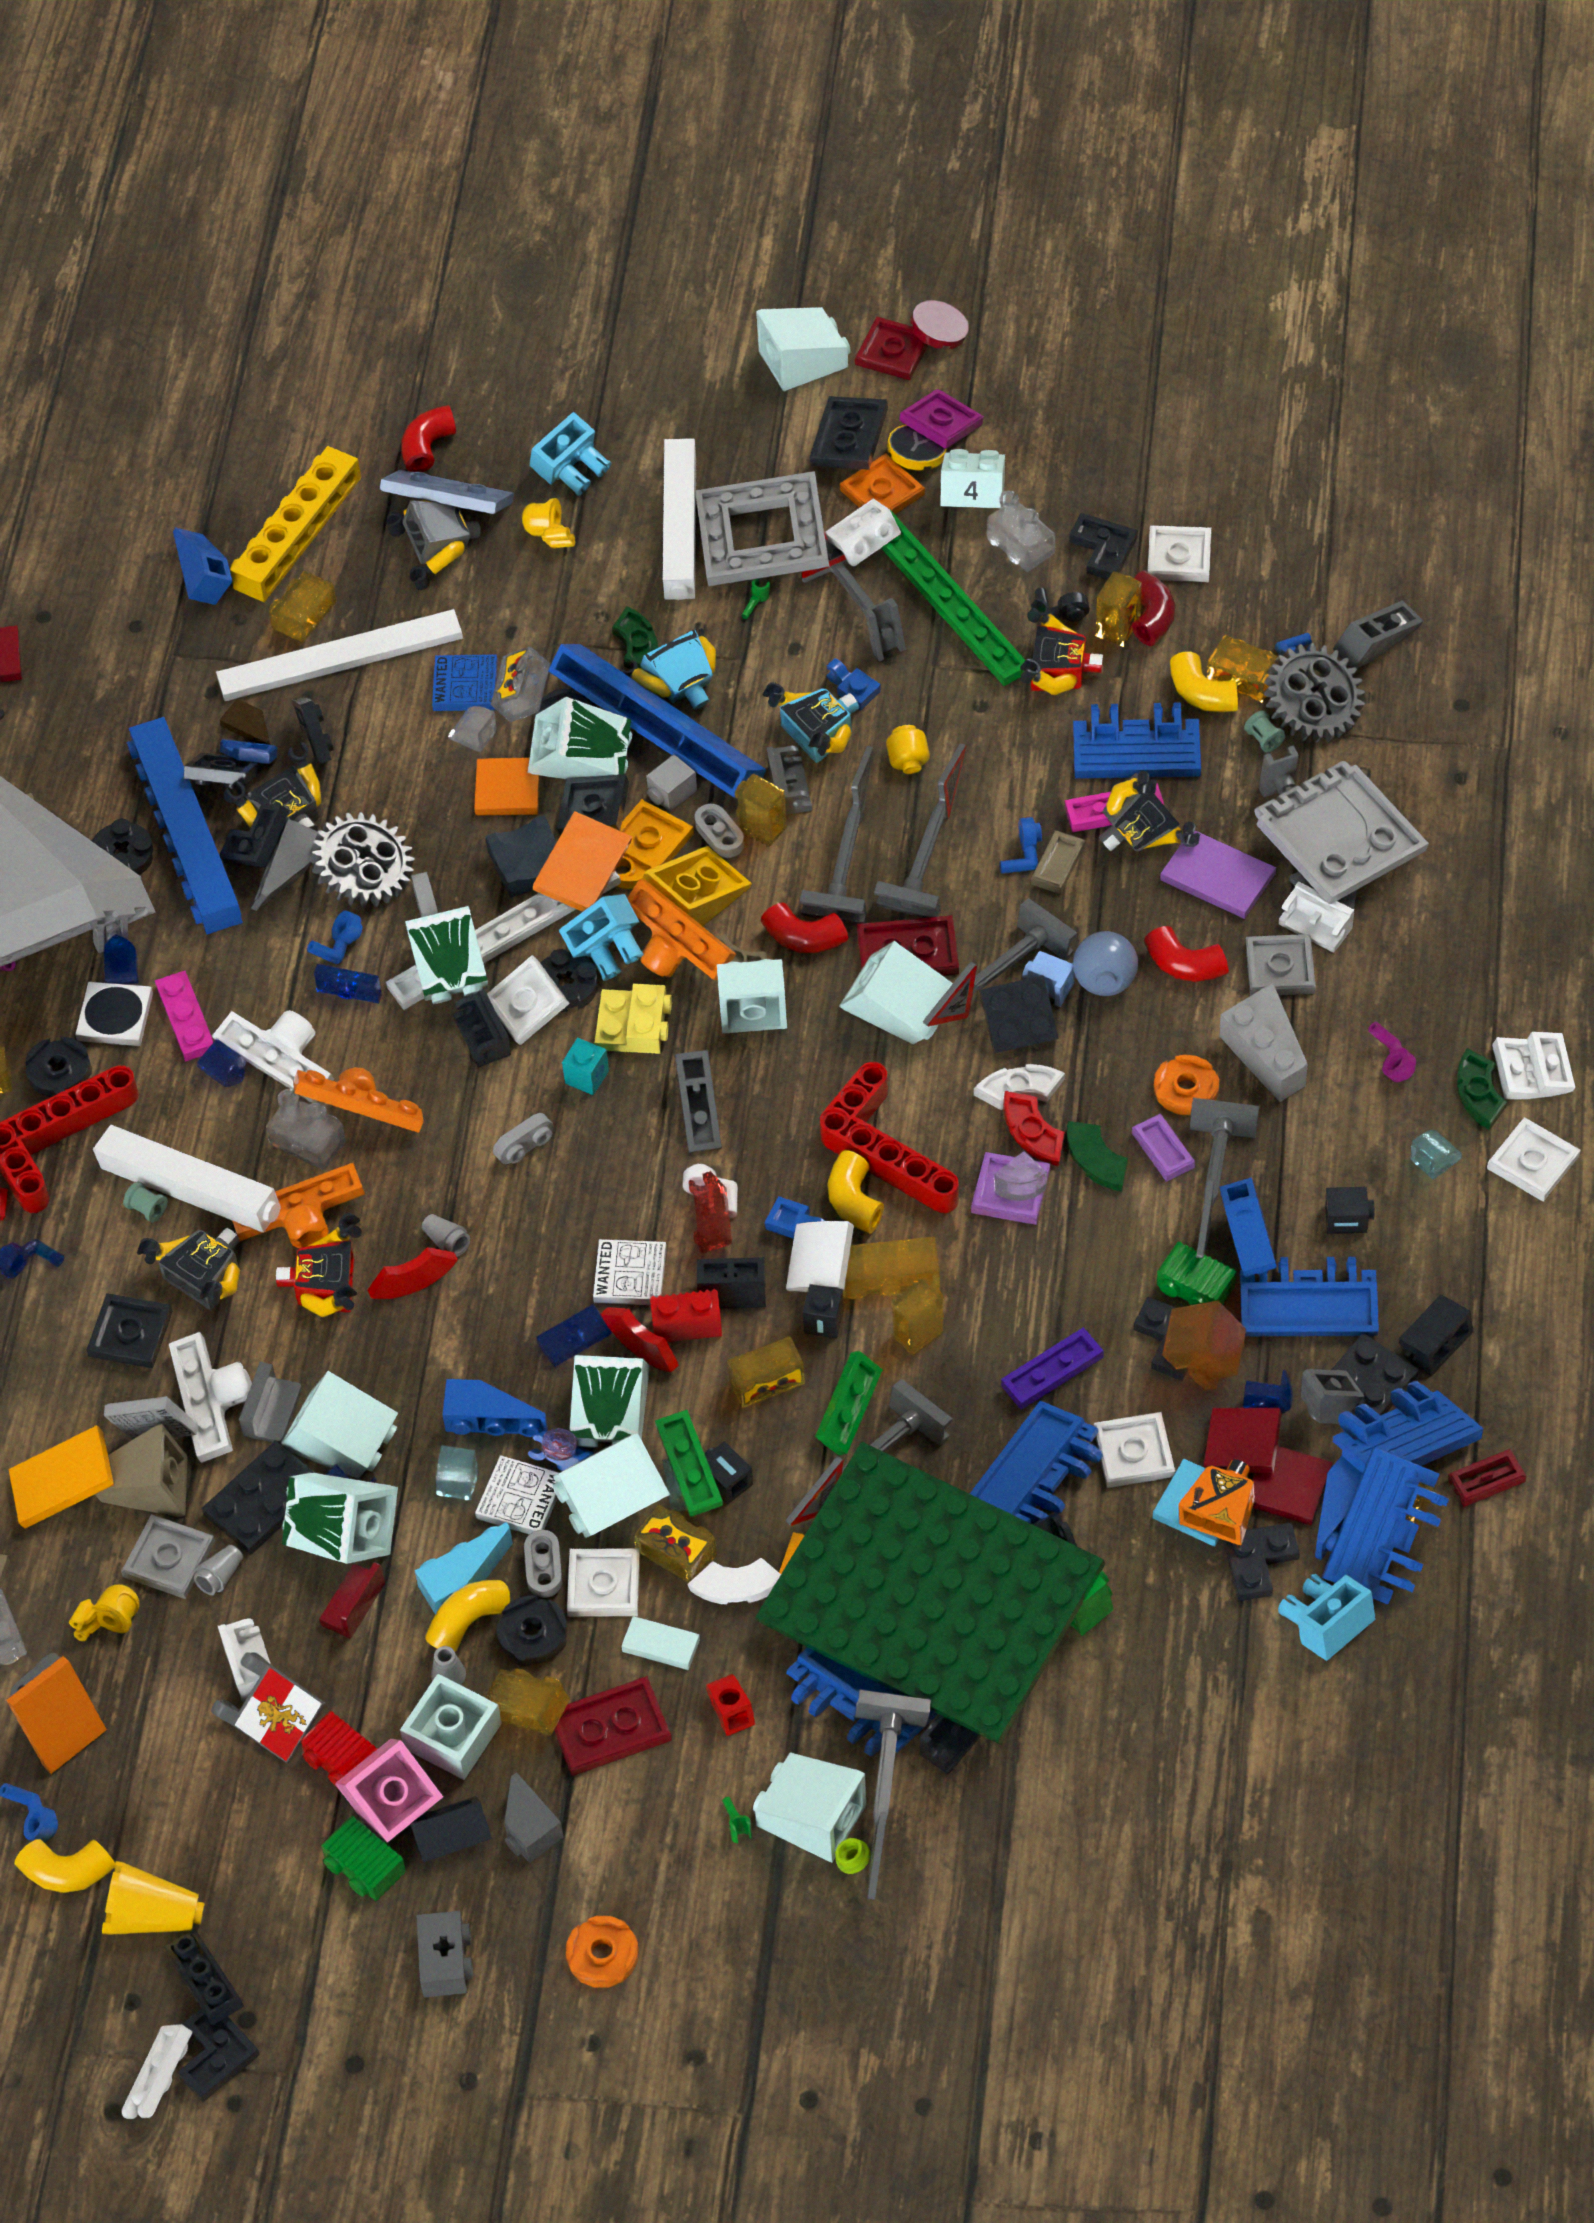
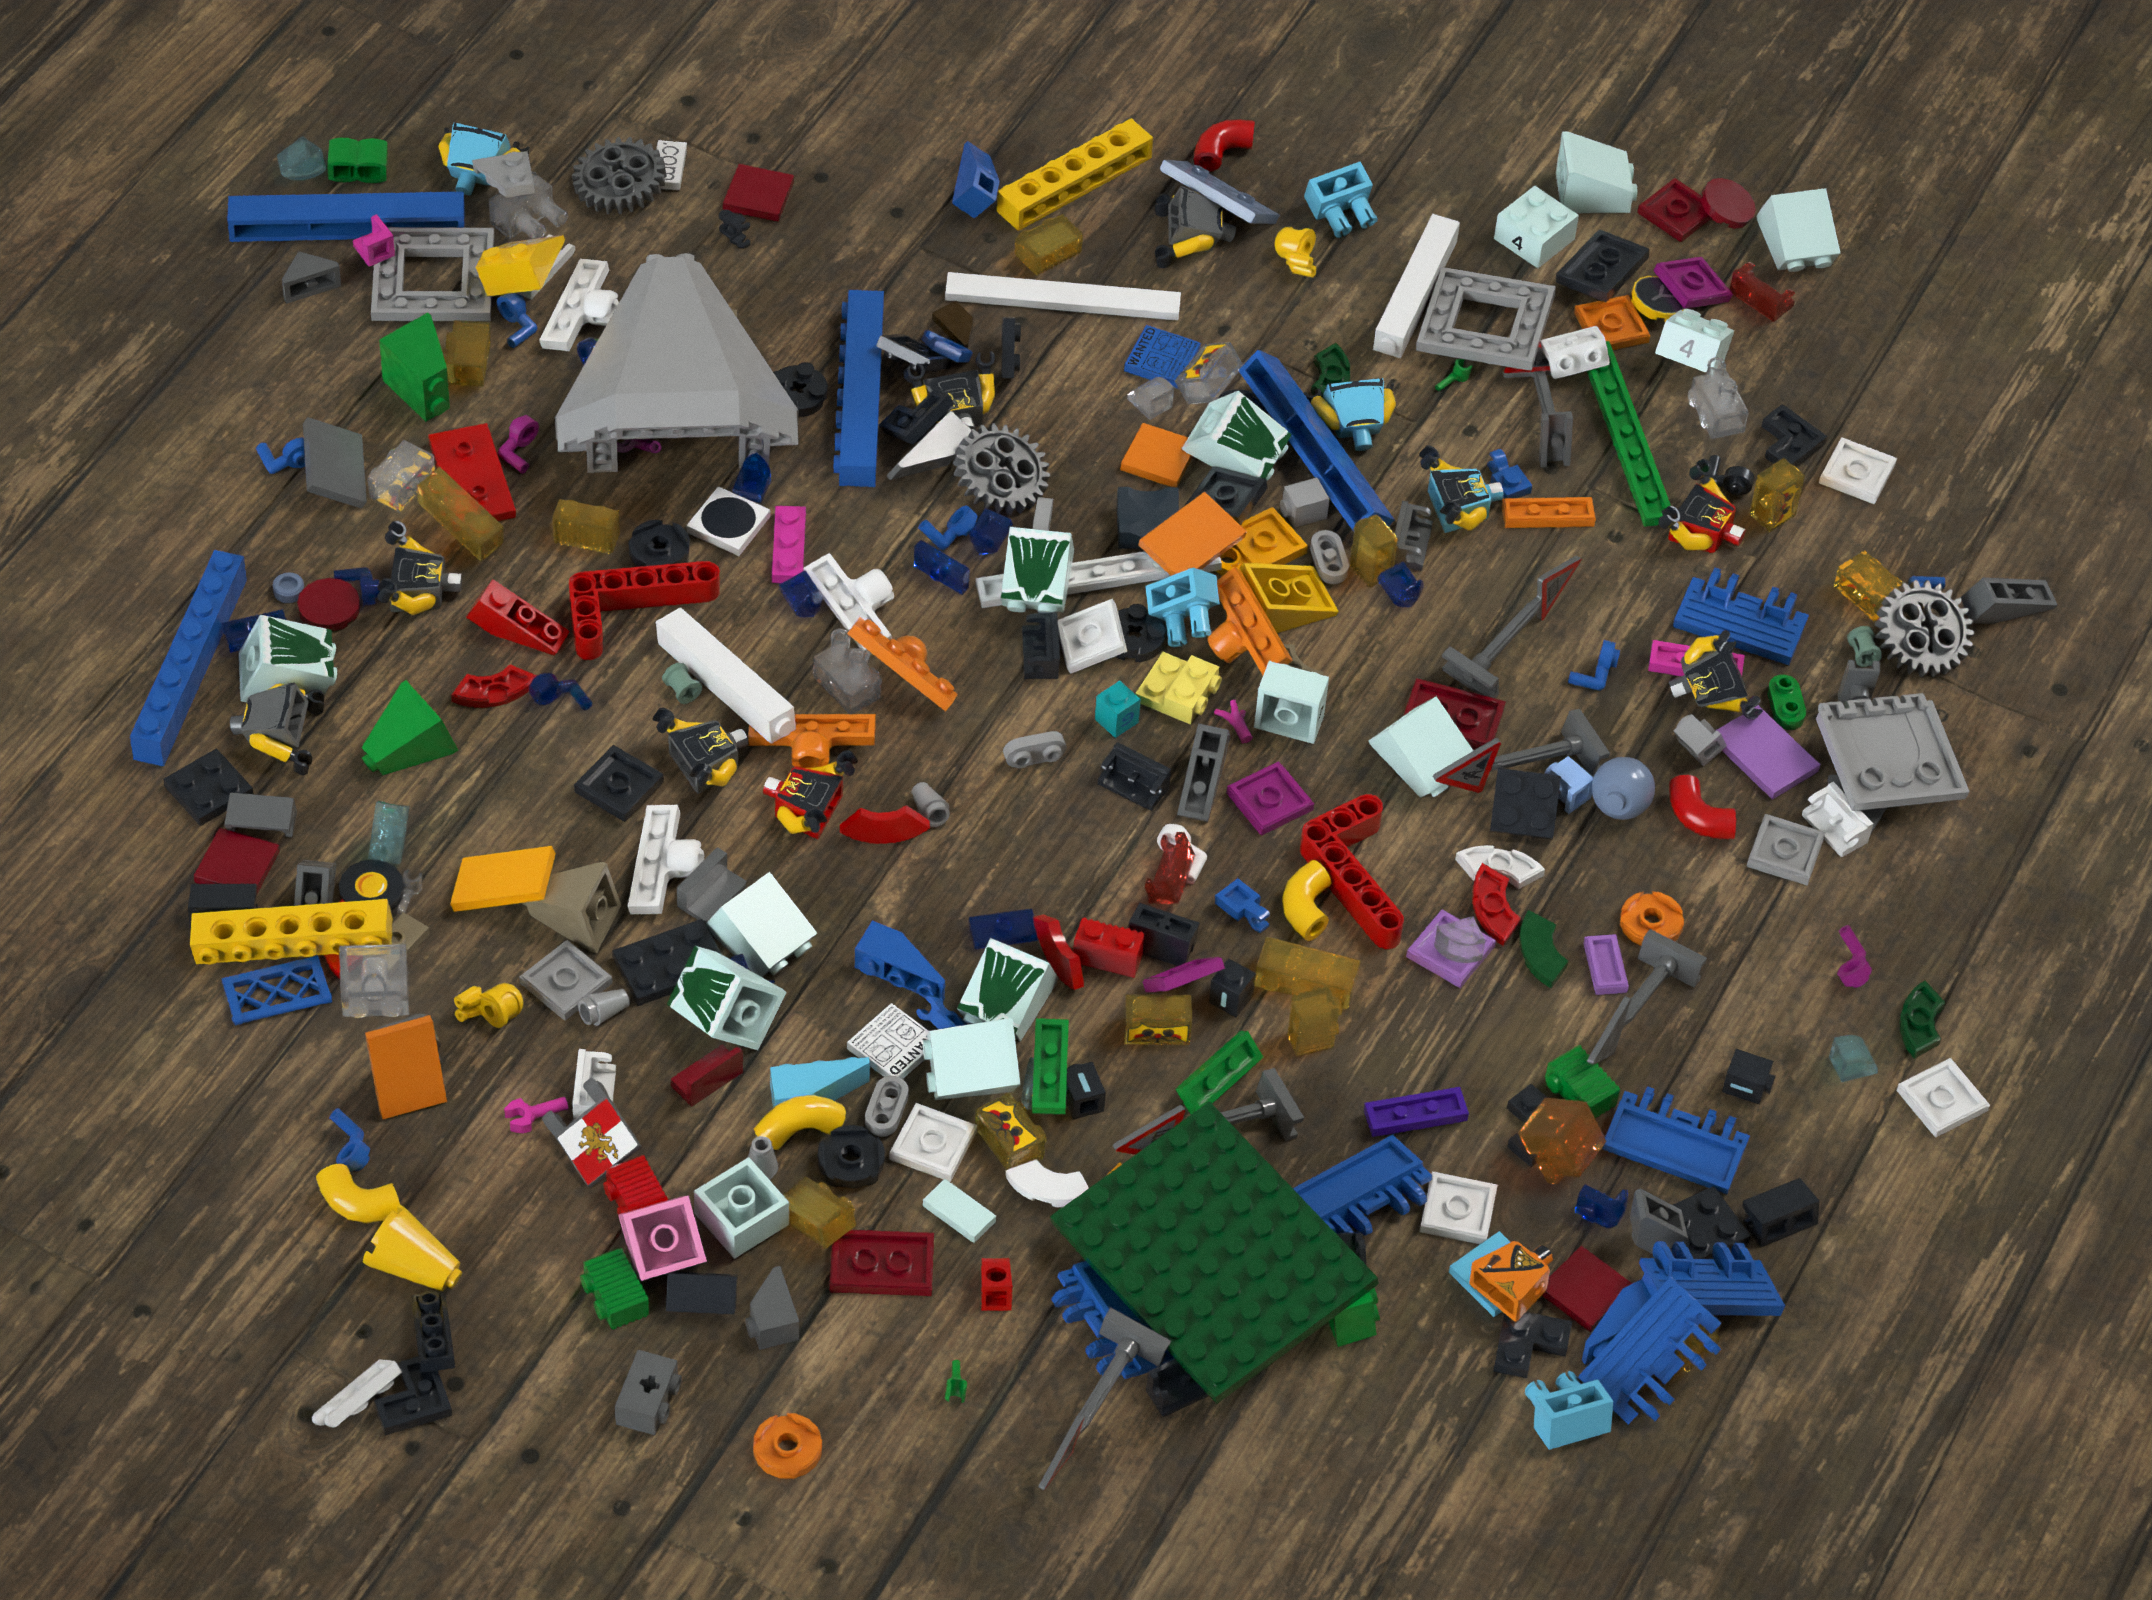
camera: 15 degrees right, 5 degrees down
light grey tile [104,1396,197,1440] -> none
clear light blue brick [436,1445,479,1500] -> none
clear purple tile [541,1428,577,1461] -> none
white tile [593,1239,667,1305] -> none
light aqua slope [753,1753,867,1863] -> none
red cylinder [760,902,849,953] -> none
white slope [786,1221,854,1292] -> none
dark grey piece [799,746,873,924] -> none
lime plate [835,1838,871,1874] -> none
yellow head [886,725,930,774] -> none
dark tan tile [1031,830,1085,894] -> none
dark red cylinder [1128,570,1176,646] -> none
yellow cylinder [1170,652,1238,712] -> none
dark red tile [1204,1408,1282,1473] -> none
light grey wedge [1219,983,1308,1102] -> none
blue slope [1219,1177,1277,1277] -> none
dark red tile [1448,1449,1526,1507] -> none
white slope [1492,1032,1575,1099] -> none
none -> dark pink bar [504,1097,568,1133]
none -> clear blue plate [969,508,1013,554]
none -> black hinge [1098,742,1171,811]
none -> magenta tile [1142,957,1225,992]
none -> dark pink bar [1214,700,1253,744]
none -> magenta tile [1226,761,1314,836]
none -> clear blue plate [1376,561,1424,607]
none -> light aqua brick [1494,186,1579,268]
none -> orange tile [1502,497,1596,528]
none -> light grey brick [1673,714,1727,766]
none -> clear red hinge [1729,262,1795,322]
none -> light aqua slope [1756,188,1840,272]
none -> green plate [1767,675,1806,730]

